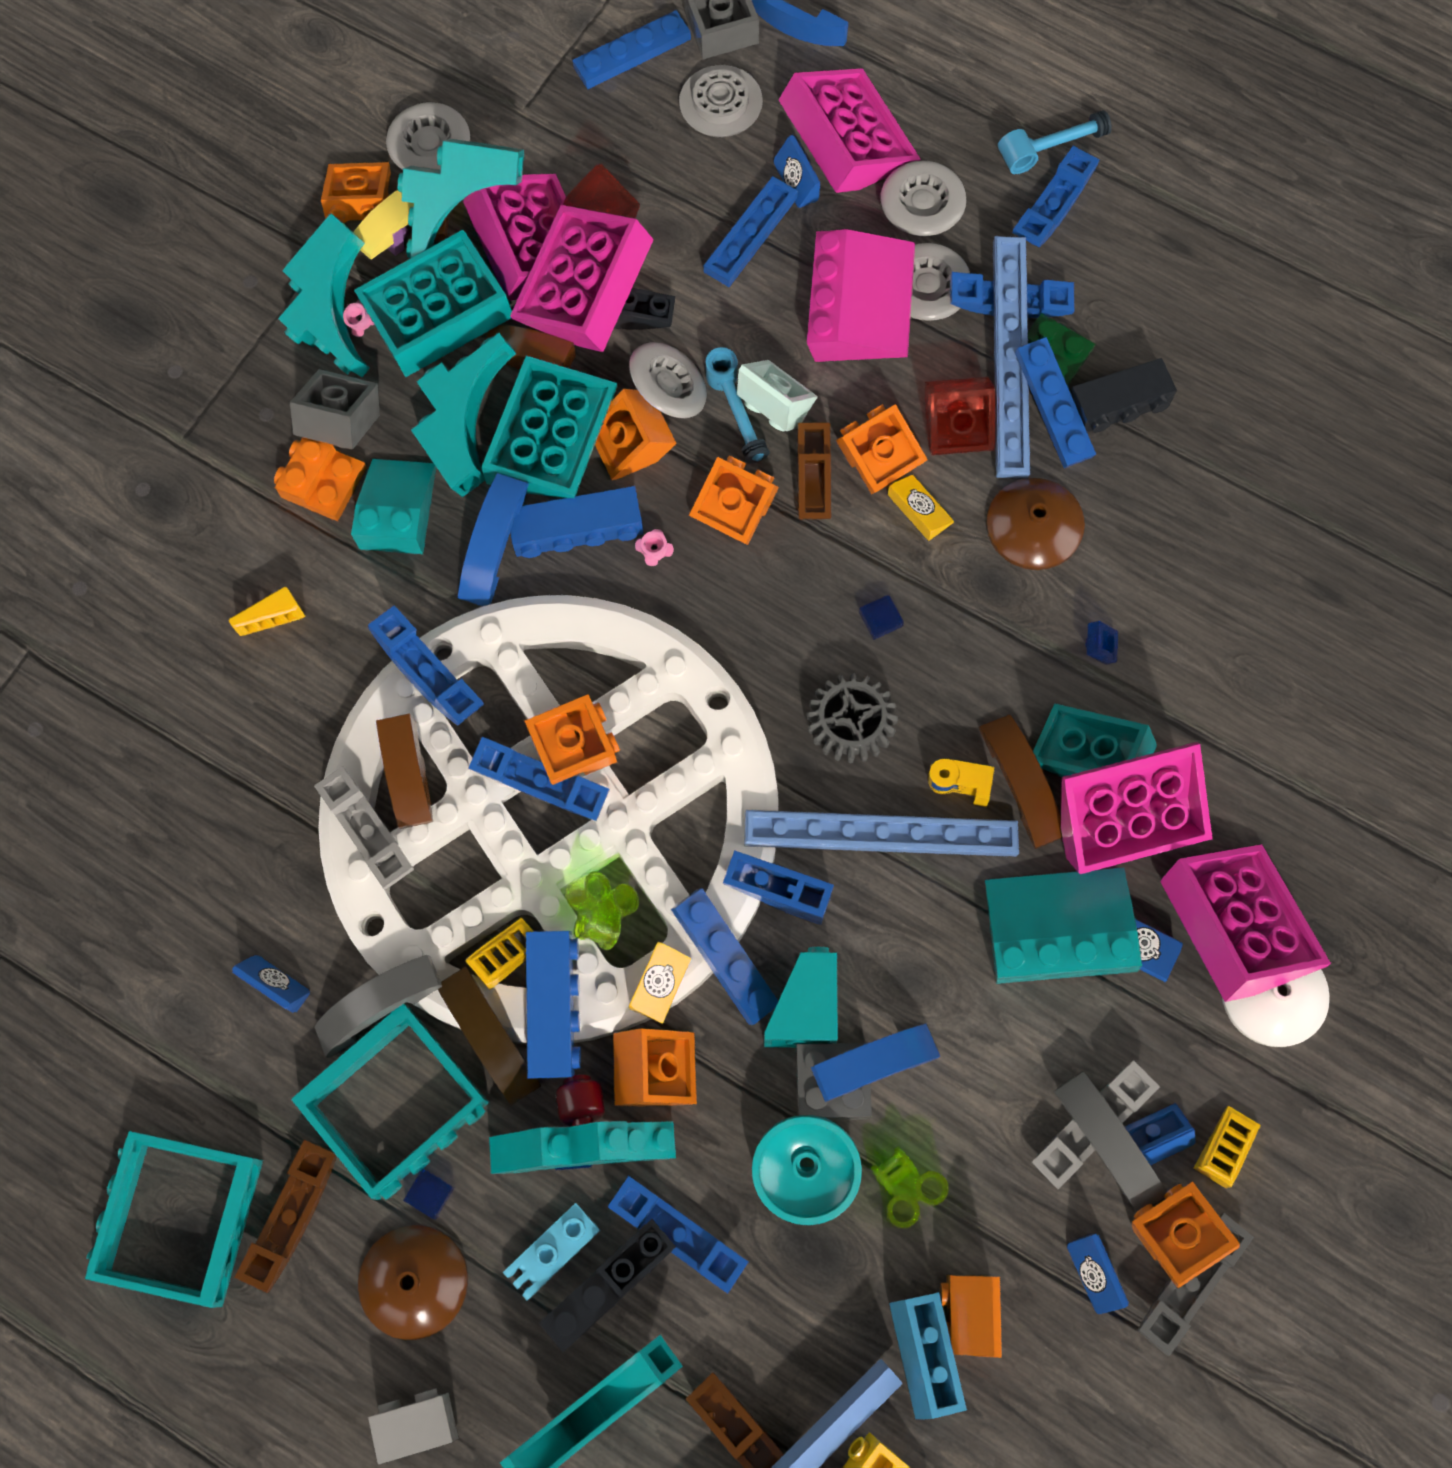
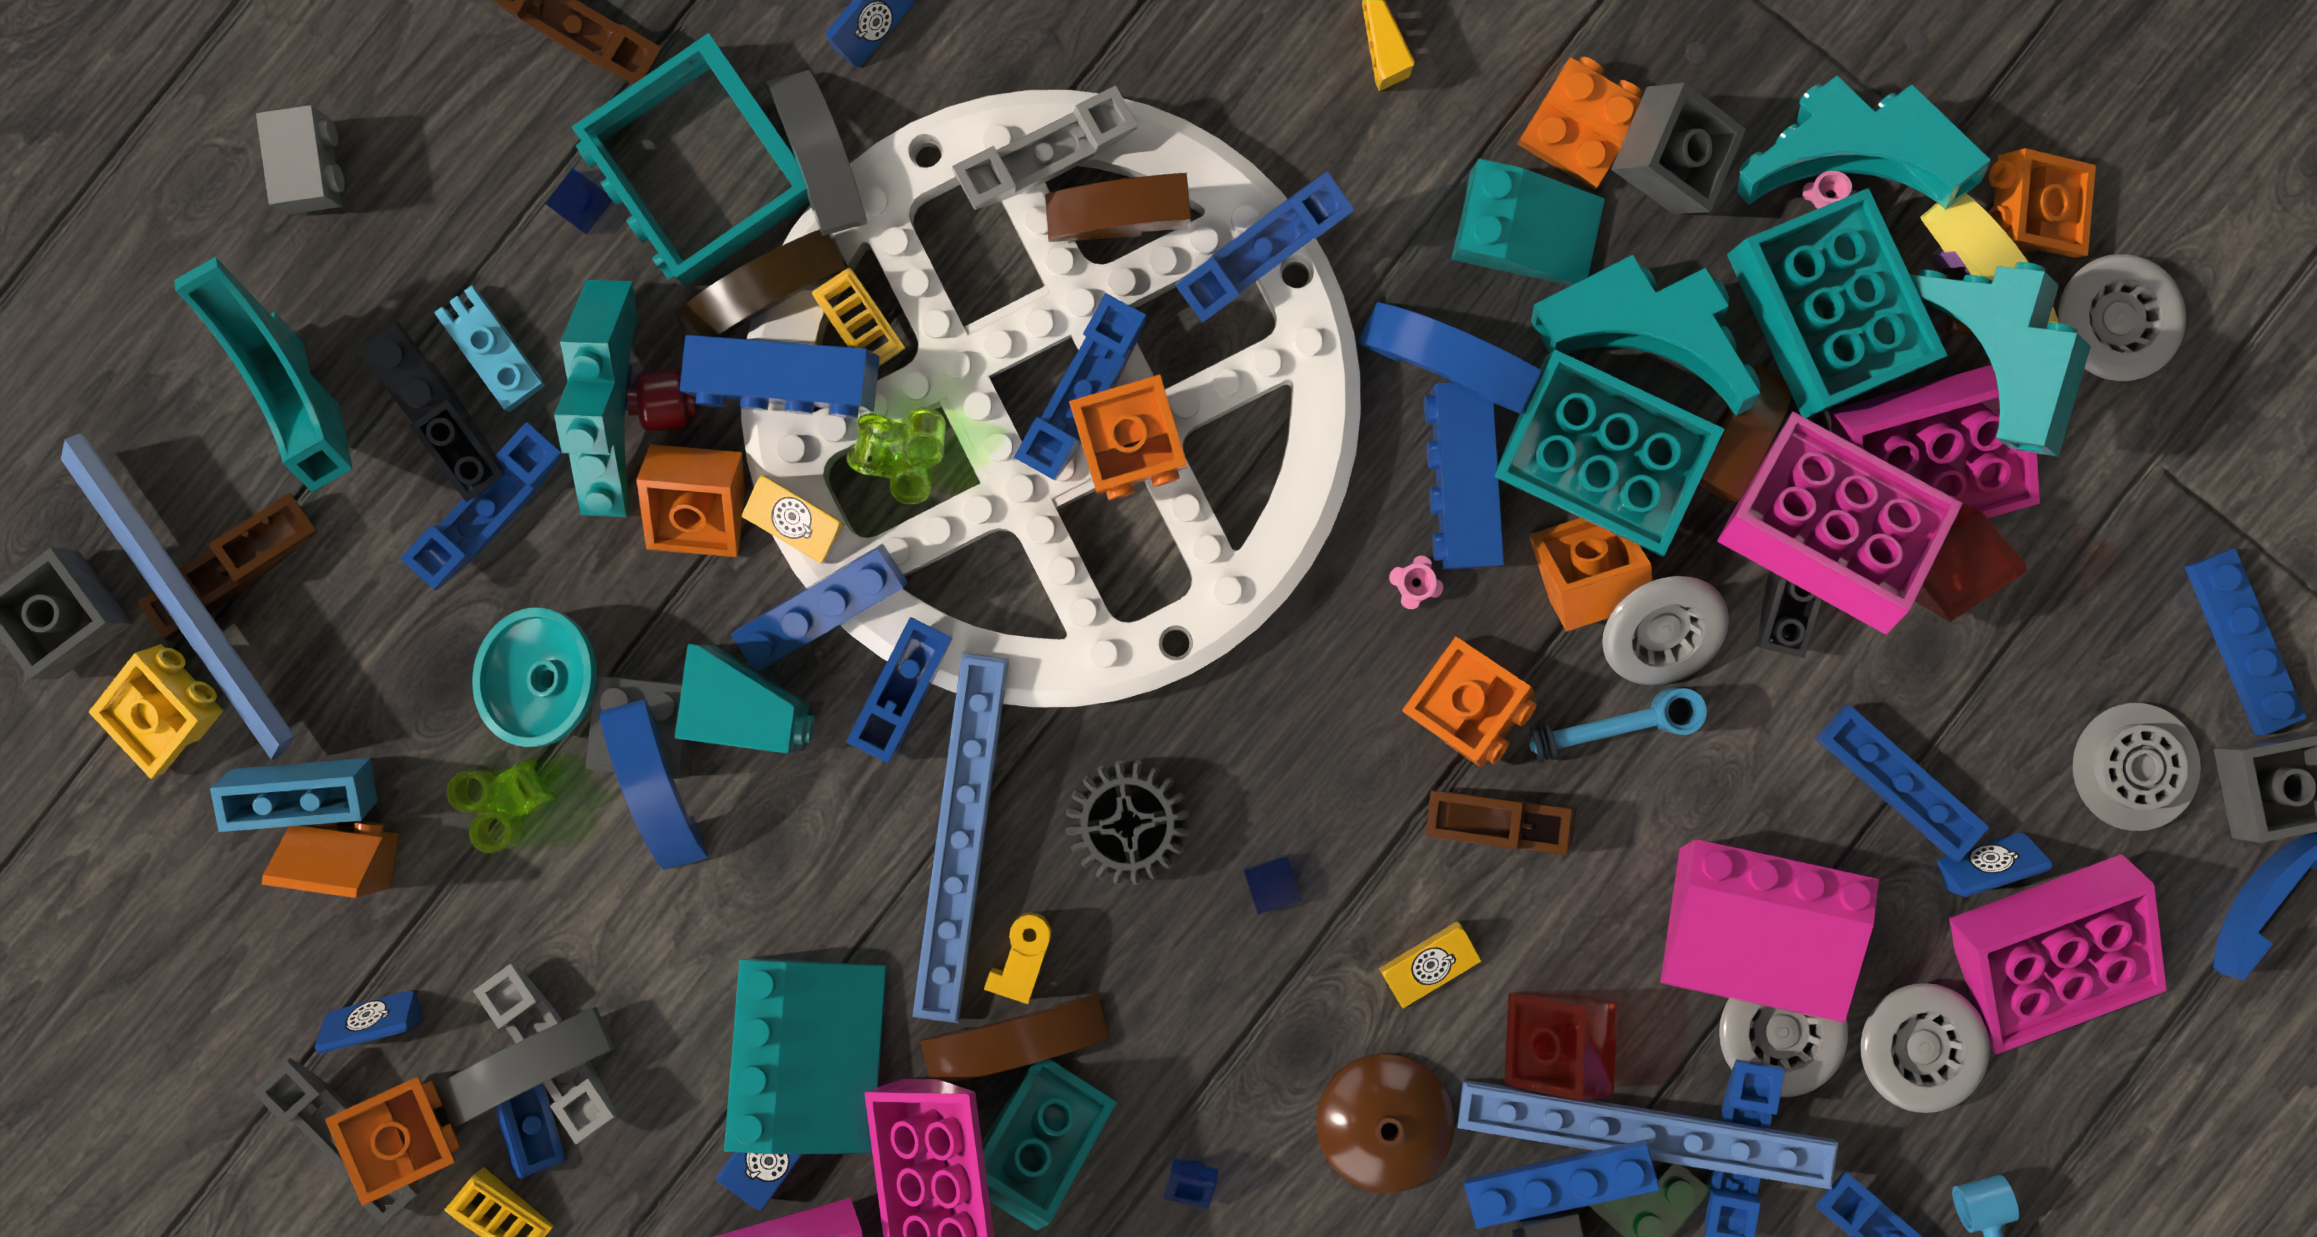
camera: 90 degrees right, 15 degrees up
reddish brown dish [358,1225,468,1340] -> none
light aqua slope [737,360,818,431] -> none
orange plate [836,404,928,494] -> none

